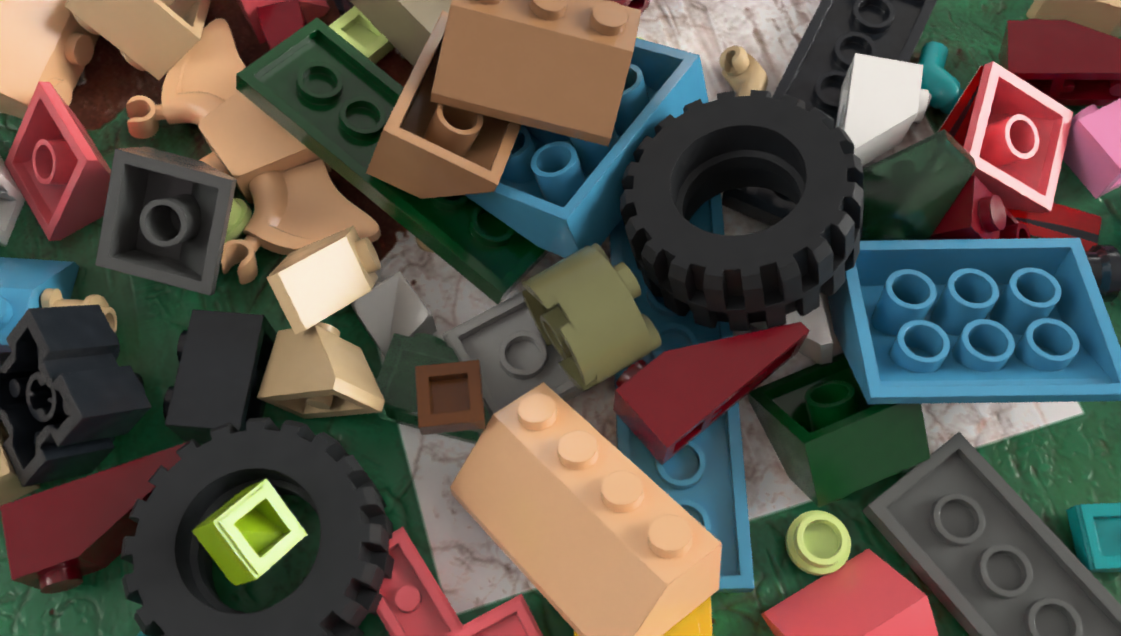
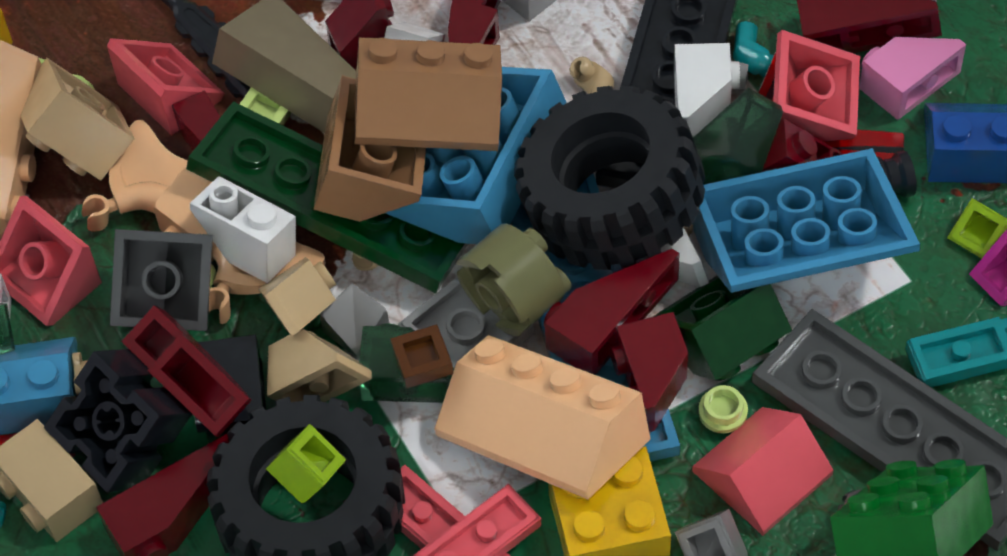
camera: 10 degrees left, 10 degrees down
none -> dark red slope [121,305,252,437]
none -> white slope [190,176,296,283]
none -> dark red slope [610,312,688,432]

